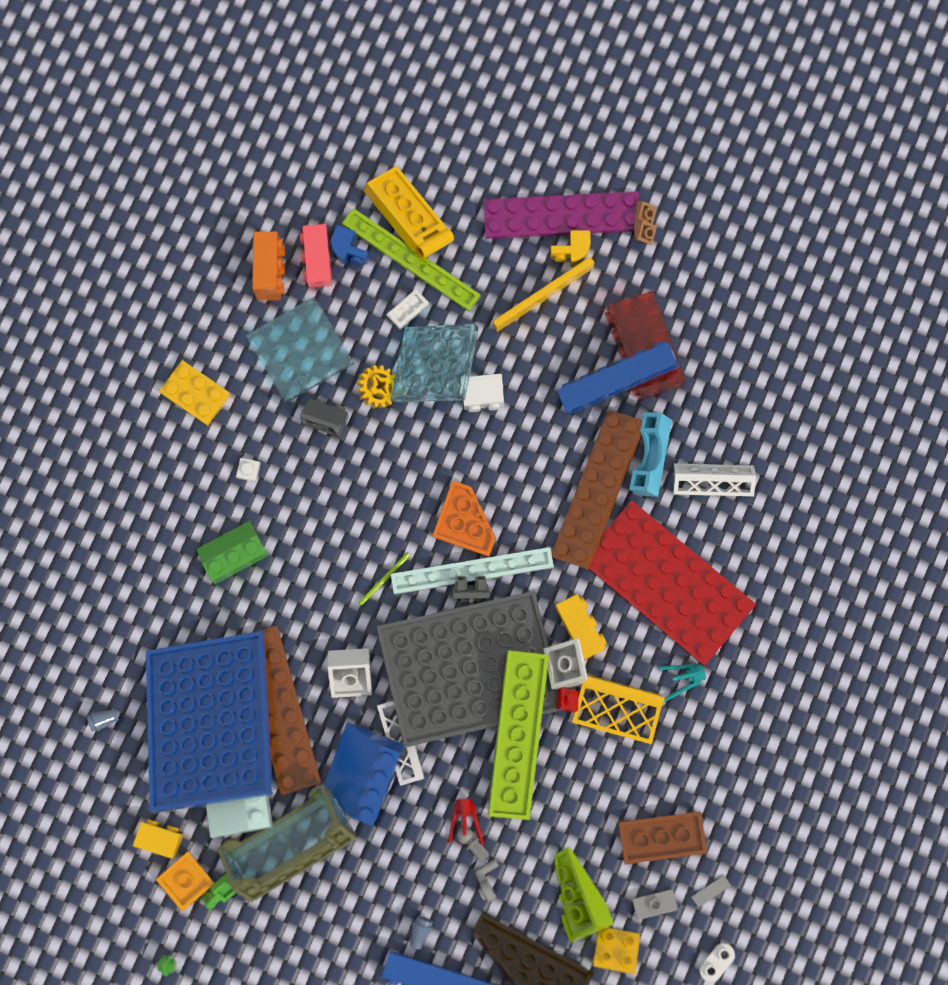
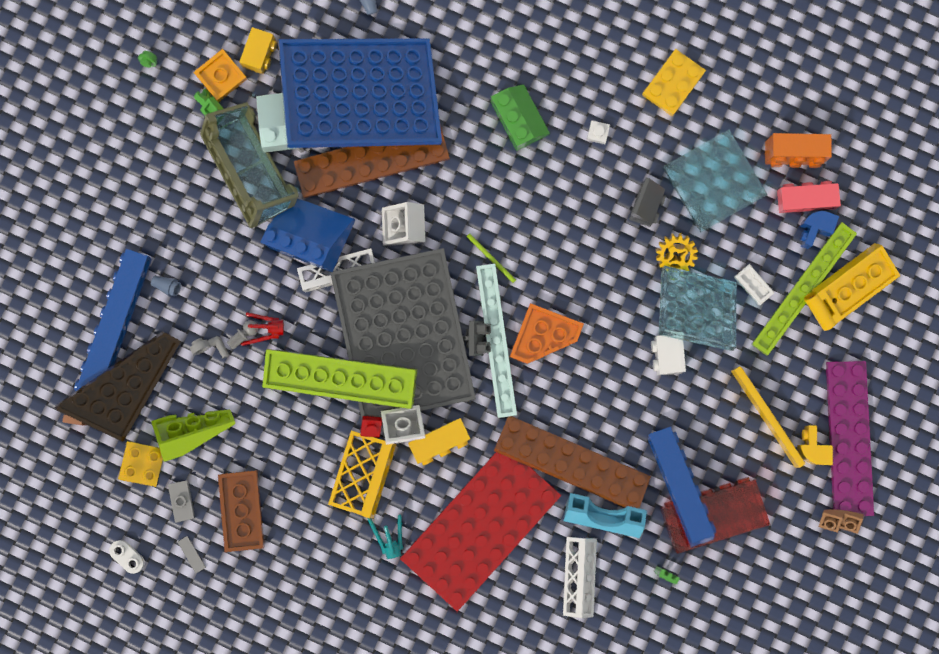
camera: 90 degrees right, 5 degrees up
none -> bright green tile [654,566,680,585]

